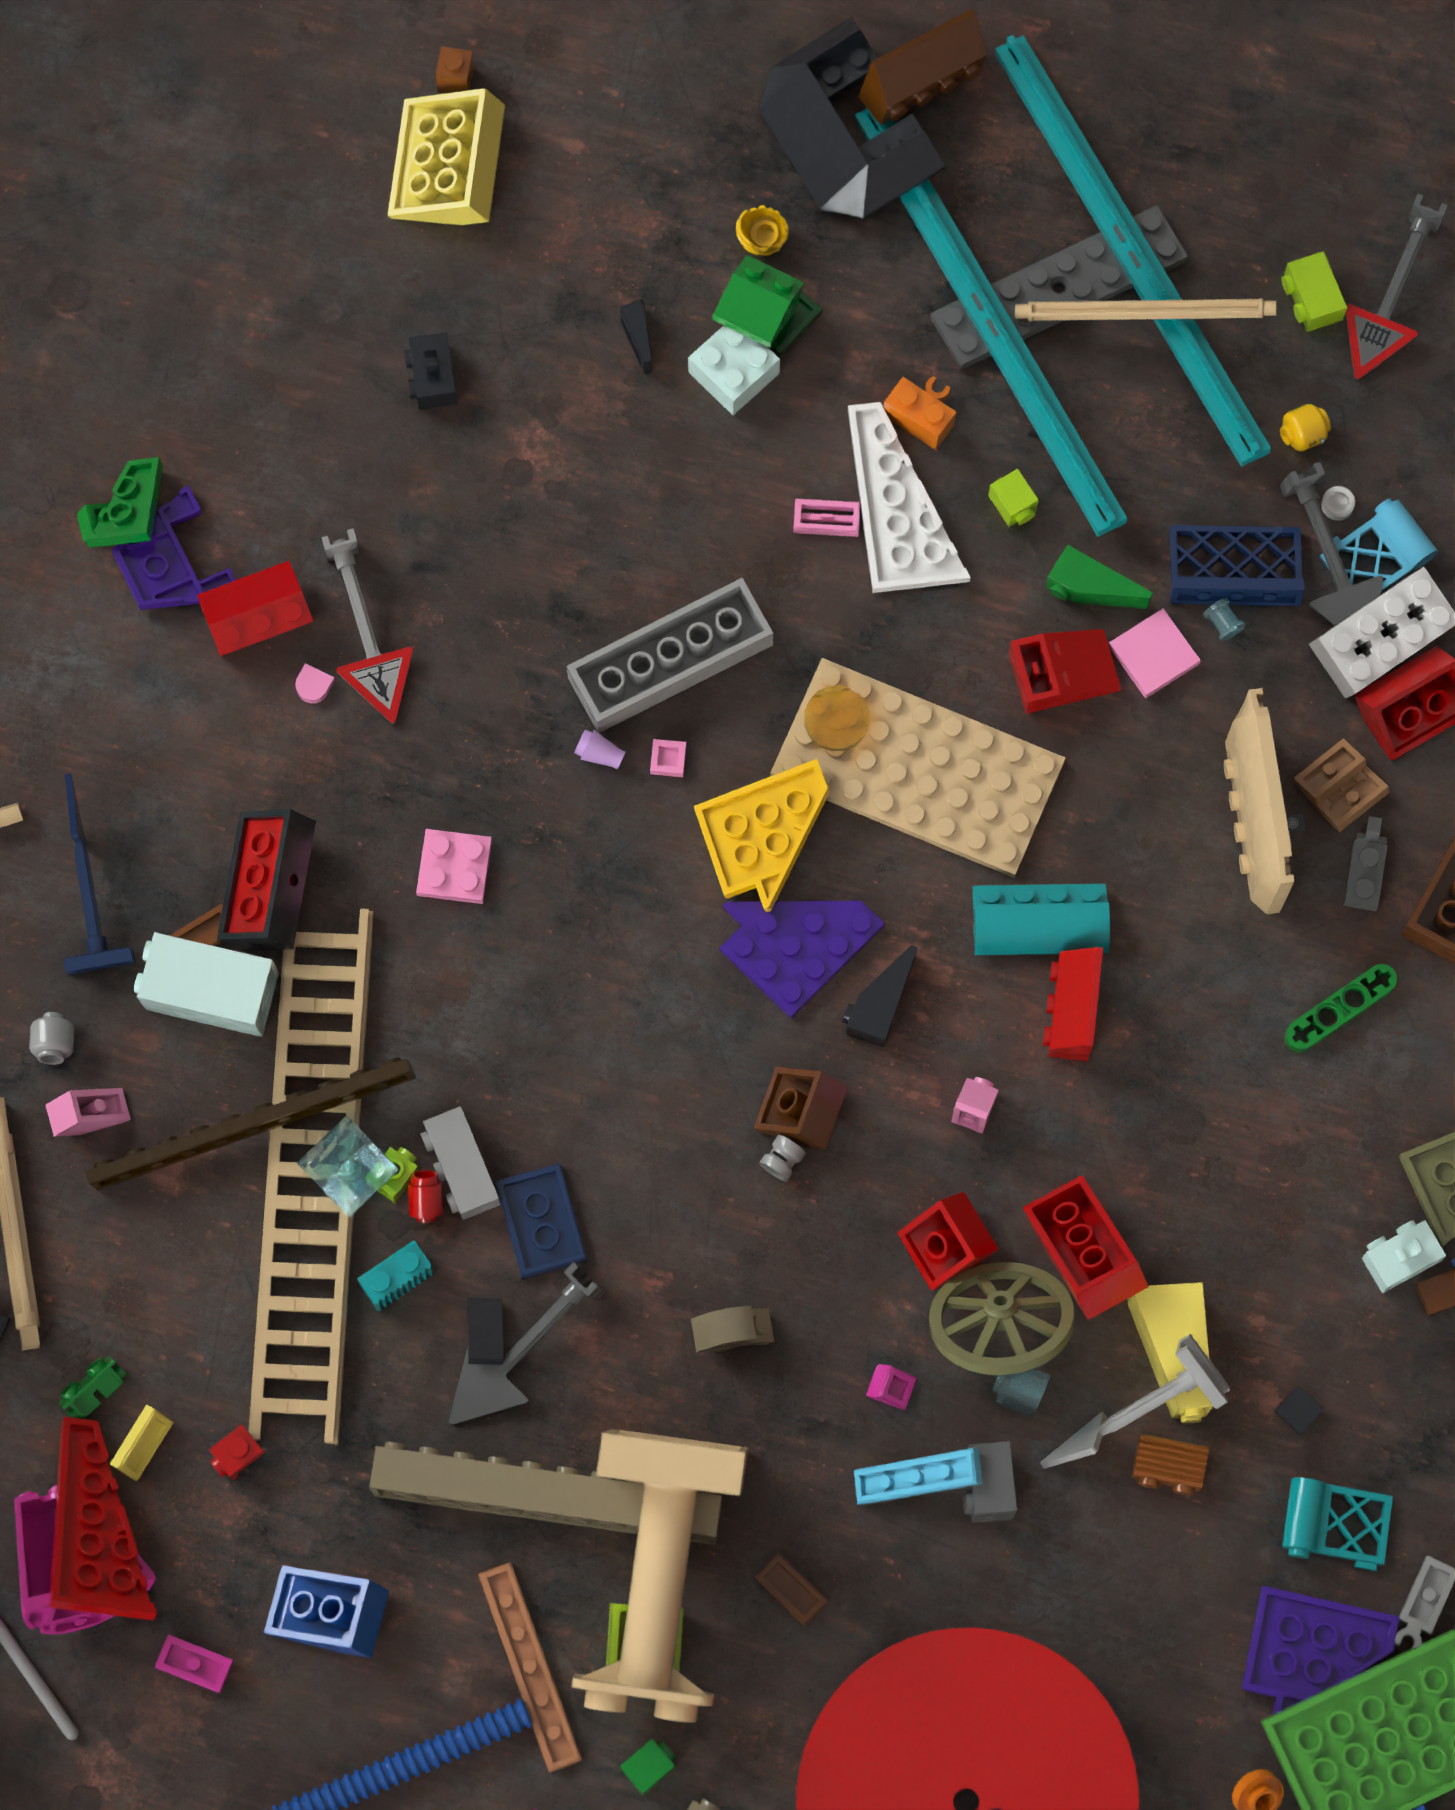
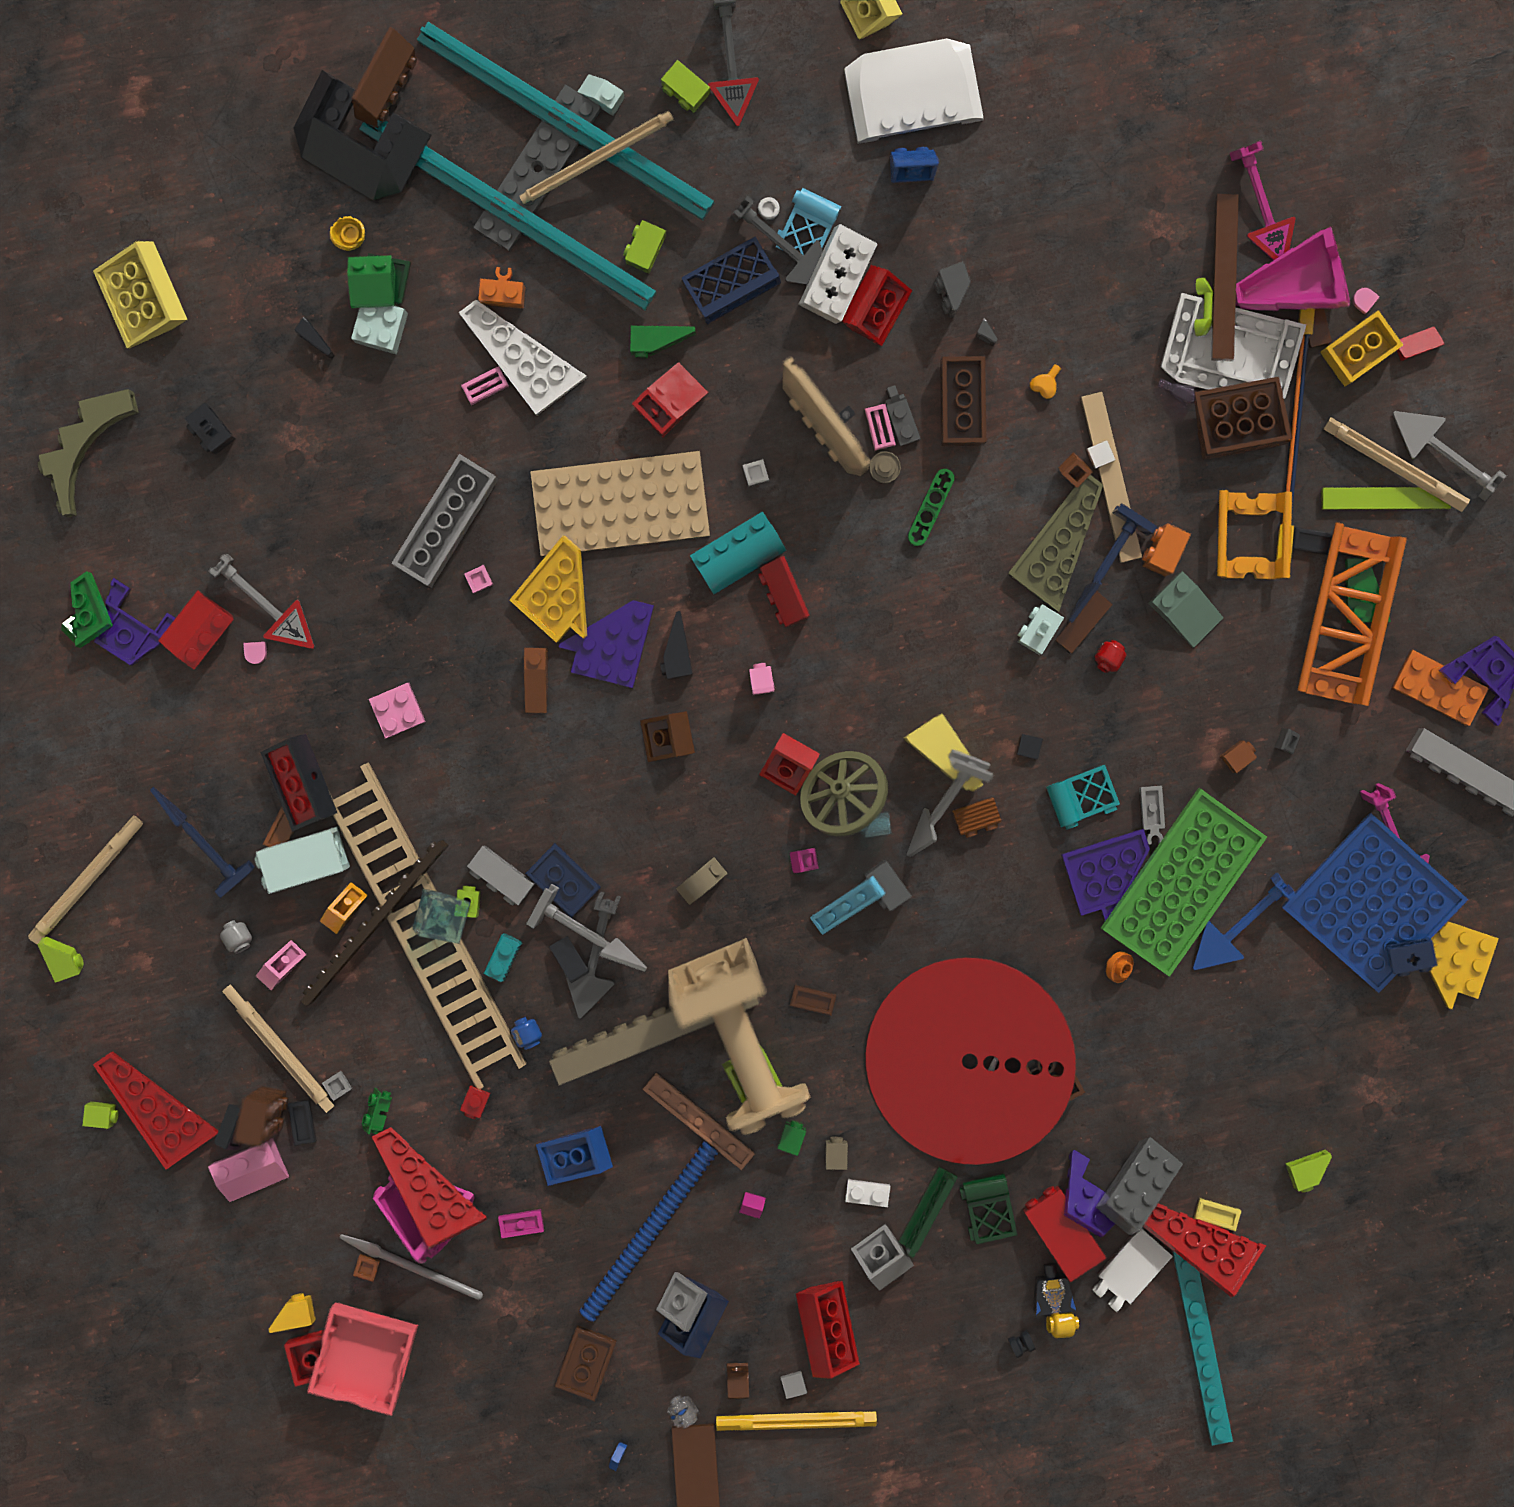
camera: 30 degrees left, 15 degrees up
light yellow tile [110,1405,173,1482] -> none
red brick [408,1170,443,1223] -> none
dark orange brick [435,46,474,93] -> none
lavender cone [574,729,626,769] -> none
light grey wheel [759,1135,806,1182] -> none
clear yellow tile [804,685,870,751] -> none
lime brick [988,469,1039,527] -> none
red brick [1022,1175,1149,1320] -> none
bright pink tile [1109,609,1201,699] -> none
clear light blue bush [1203,598,1246,642] -> none
yellow head [1280,404,1331,451] -> none
medium nougat slope [1294,738,1389,833] -> none
none -> olive arch [38,389,139,518]
none -> light orange slope [320,882,368,934]
none -> light grey tile [322,1071,352,1101]
none -> blue head [511,1017,542,1050]
none -> dark orange slope [524,648,548,713]
none -> light grey piece [527,884,647,972]
none -> light aqua slope [578,75,625,116]
none -> lime brick [623,220,666,274]
none -> white tile [743,459,769,486]
none -> bright pink tile [865,404,896,451]
none -> dark tan plate [869,451,901,483]

